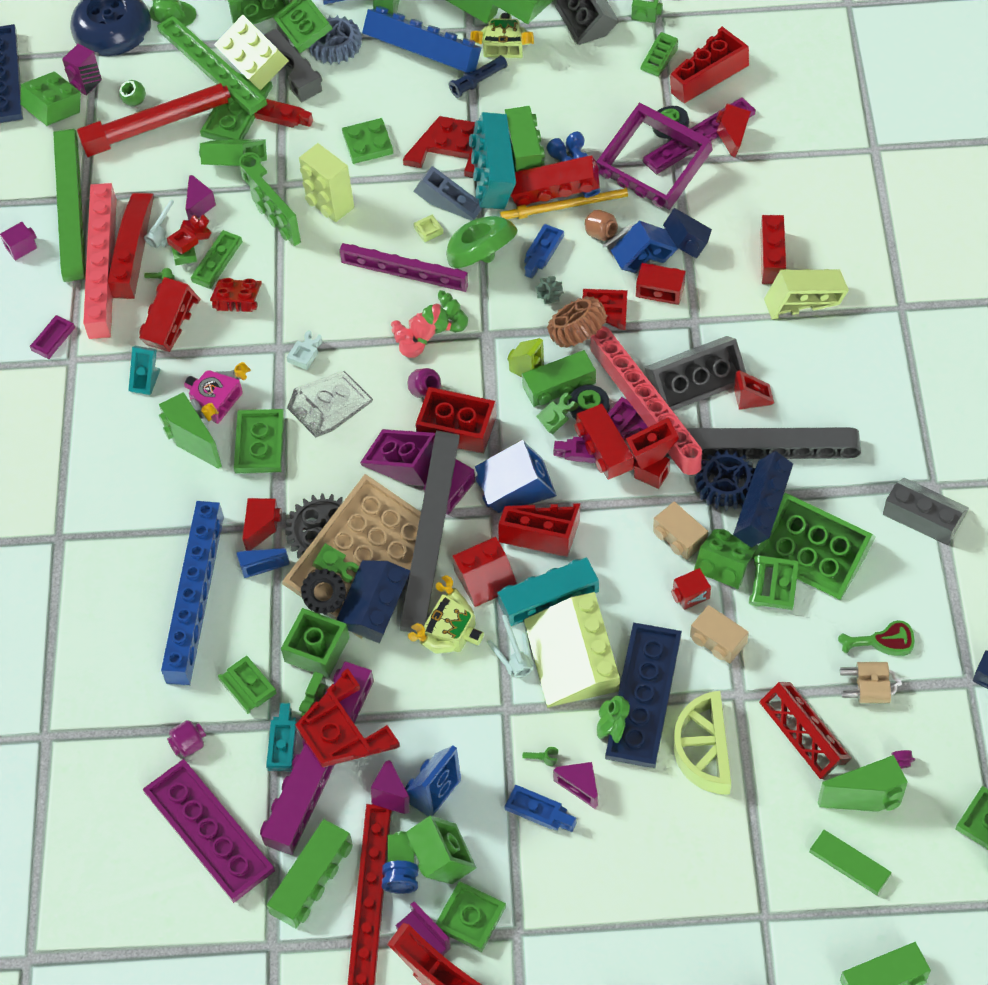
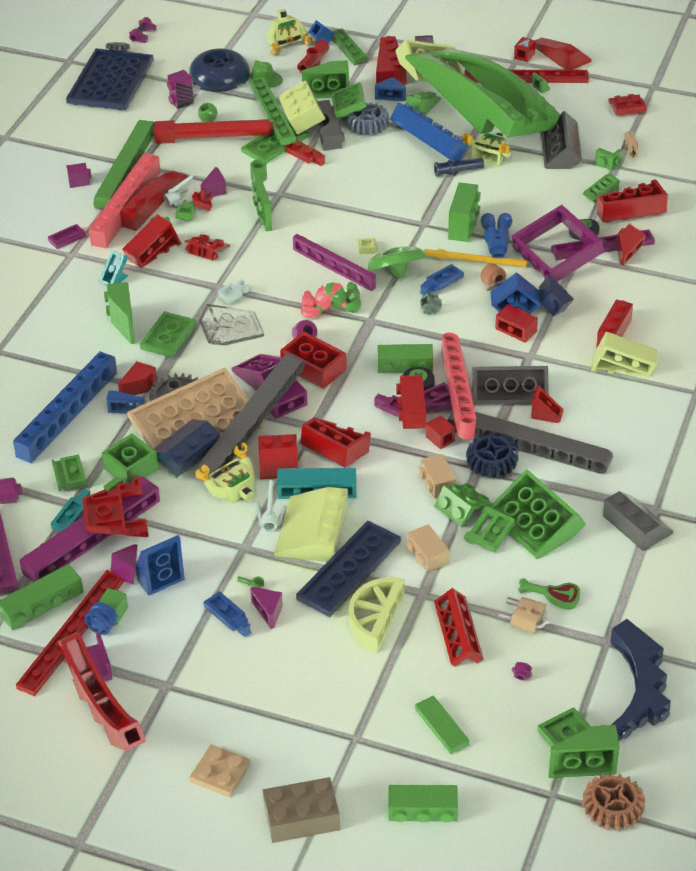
camera: 20 degrees right, 15 degrees down
bright green brick [21,71,81,126] -> none
red plate [167,227,199,254] -> none
torso [184,362,251,424] -> none
bright green tile [190,230,243,289] -> none
bright green slope [199,139,267,166] -> none
yellowish green brick [299,143,354,222] -> none
black tyre [301,569,346,615] -> none
bright green plate [312,543,359,583] -> none
bright green plate [342,118,394,164] -> none
red wing [403,116,475,178] -> none
bright green brick [406,815,476,884] -> none
sand blue slope [413,166,482,221] -> none
bright green plate [436,881,506,952] -> none
teal brick [469,112,516,210] -> none
slope [475,440,557,513] -> none
lime slope [507,338,544,377] -> none
red brick [511,155,600,206] -> none
bright green plate [536,393,579,434] -> none
nougat gear [547,296,607,348] -> none
red wing [582,289,628,330] -> none
bright green plate [597,695,630,743] -> none
red slope [626,417,679,470] -> none
red brick [671,568,711,610] -> none
dark blue brick [733,451,793,548] -> none
bright green slope [818,755,908,812] -> none

